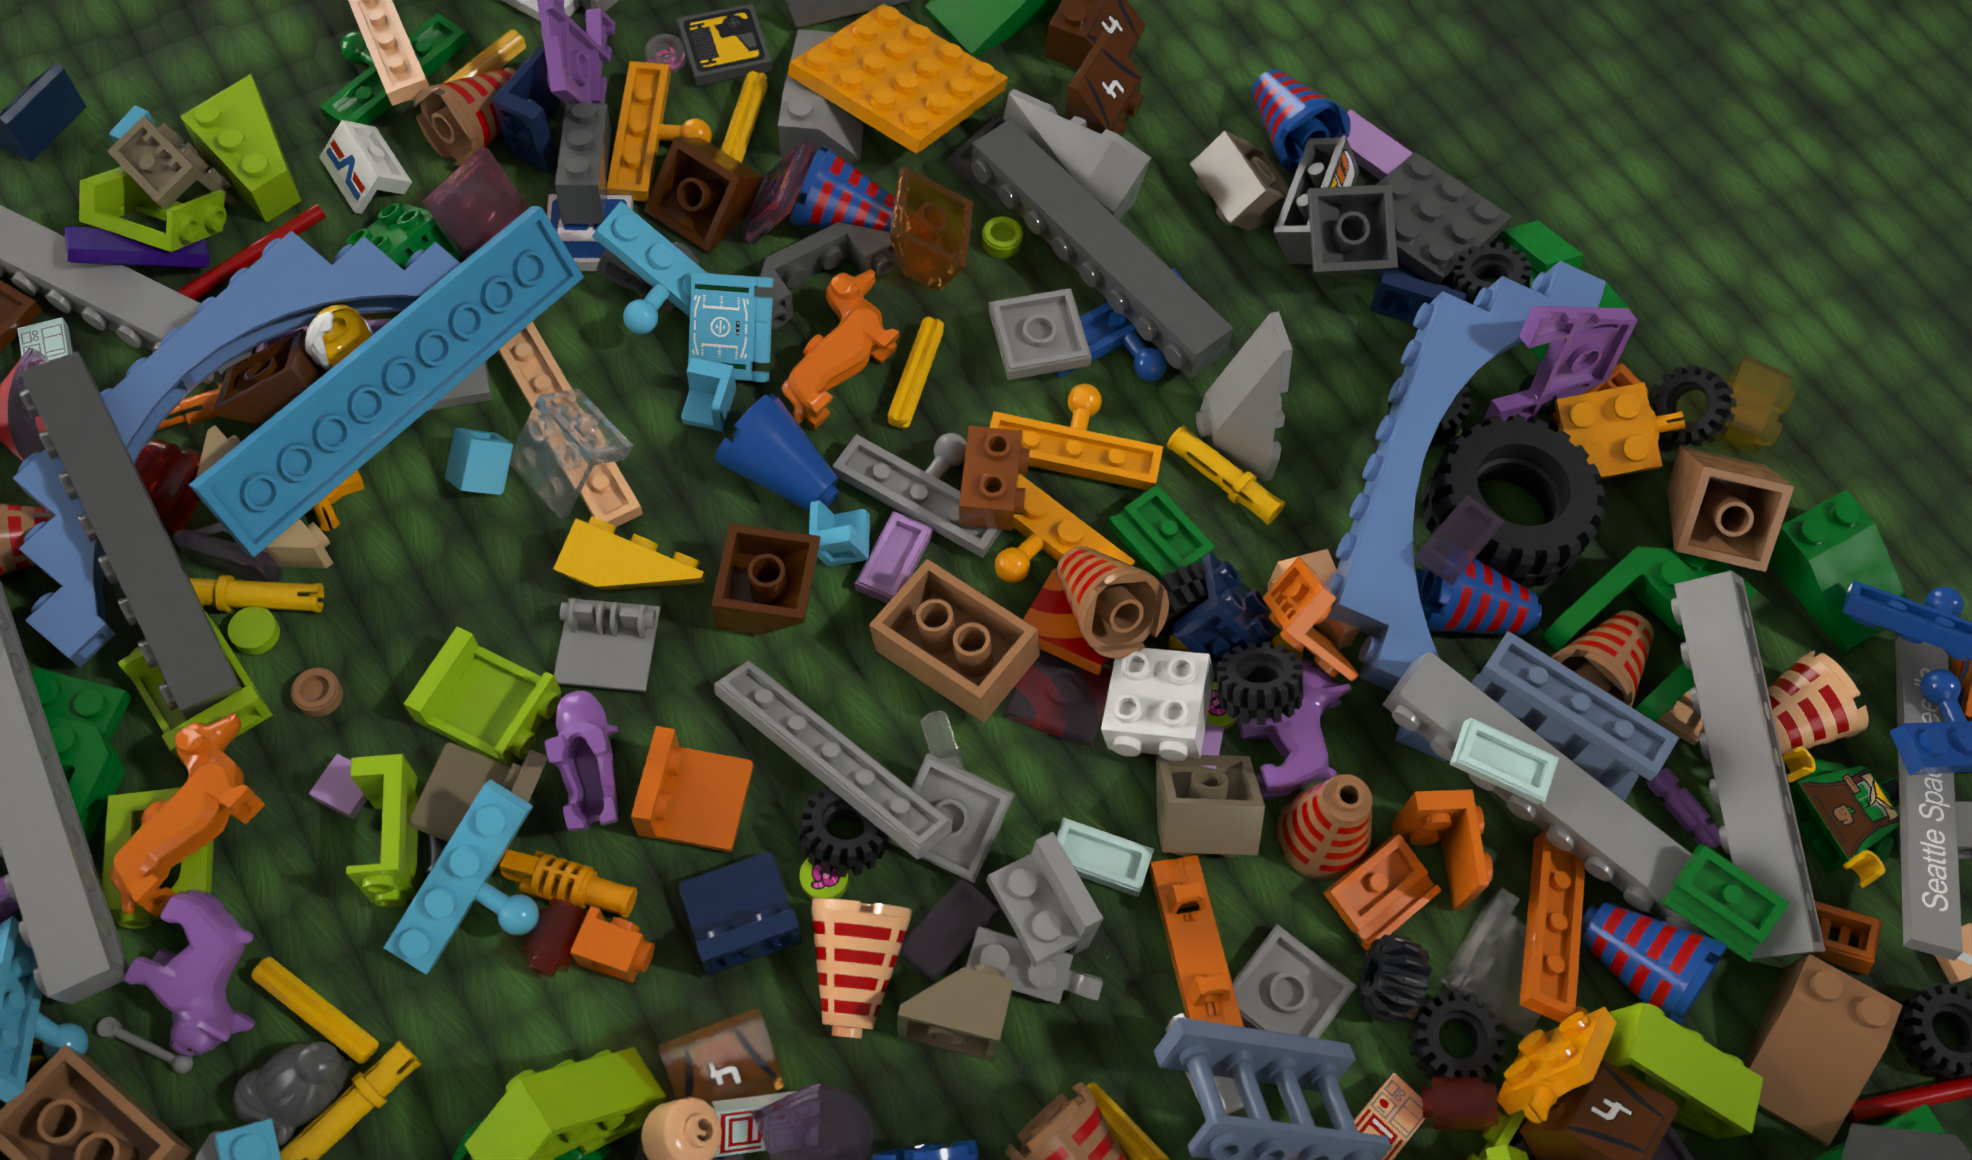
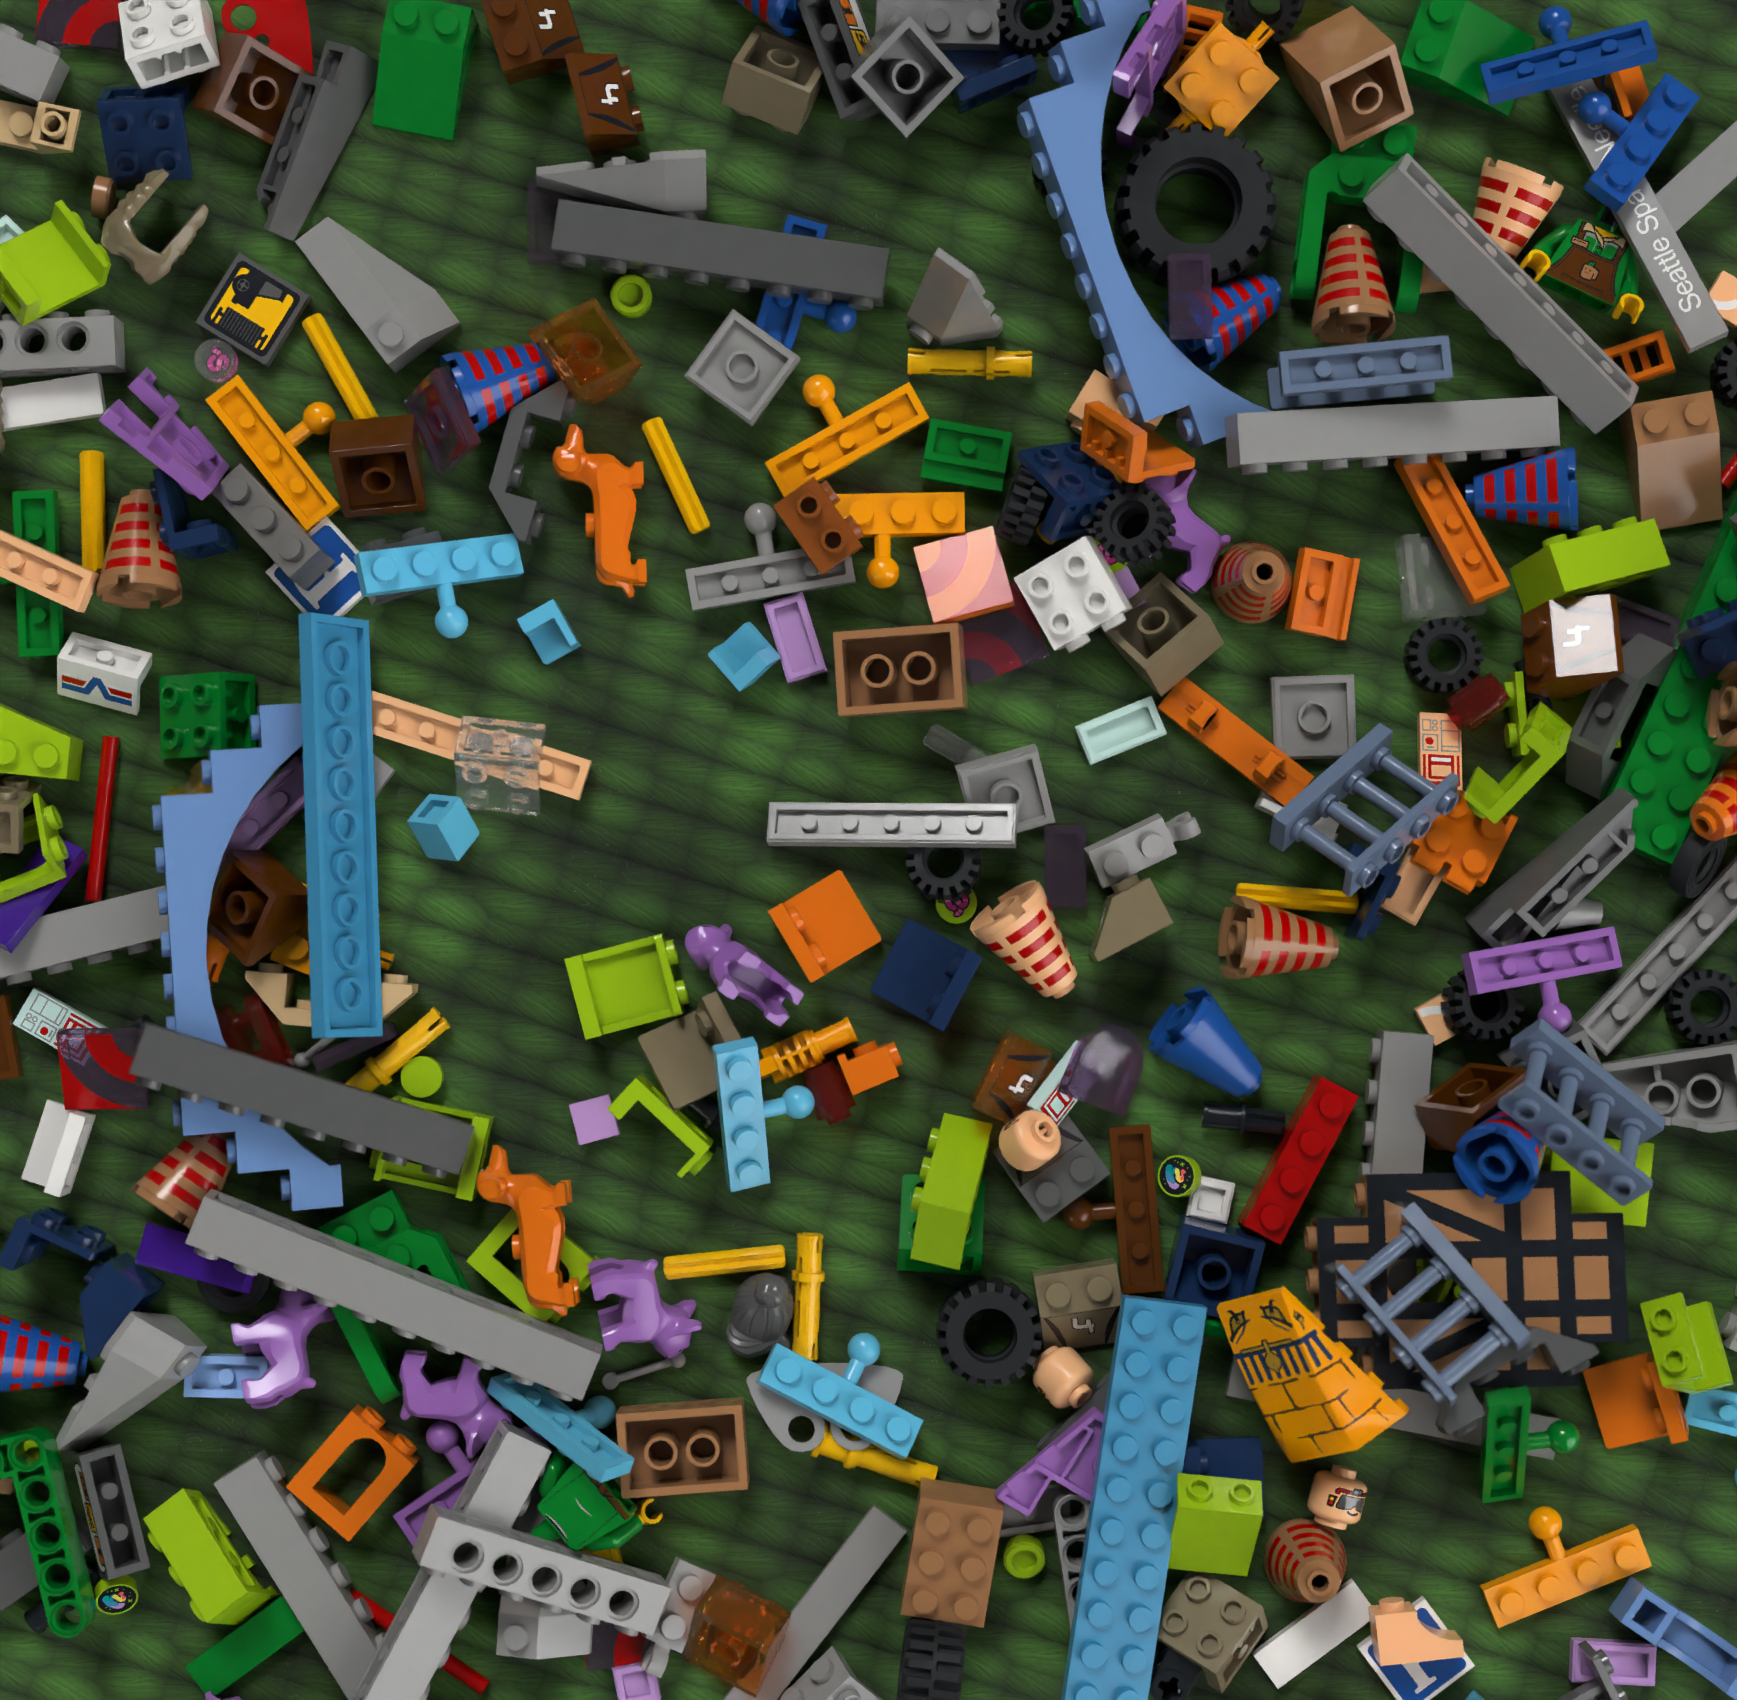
camera: 35 degrees left, 25 degrees up
medium nougat tile [291,668,343,717] -> none
yellow hair [305,304,374,370] -> none
clear pink tile [422,148,529,260] -> none
yellow slope [553,516,707,591] -> none
light grey hinge [554,598,660,692] -> none
medium azure piece [688,272,774,382] -> none
reddish brown slope [711,523,821,635] -> none
blue cone [714,393,840,512] -> none
light orange plate [788,4,1008,154] -> none
light grey bracket [986,832,1103,967] -> none
medium nougat cone [1057,546,1169,658] -> none
black gear [1357,934,1432,1023] -> none
orange bracket [1391,789,1493,911] -> none
light aqua tile [1449,718,1559,805] -> none
light orange plate [1496,1007,1617,1123] -> none
medium lavender axle [1646,768,1721,850] -> none
green plate [1659,844,1790,962] -> none

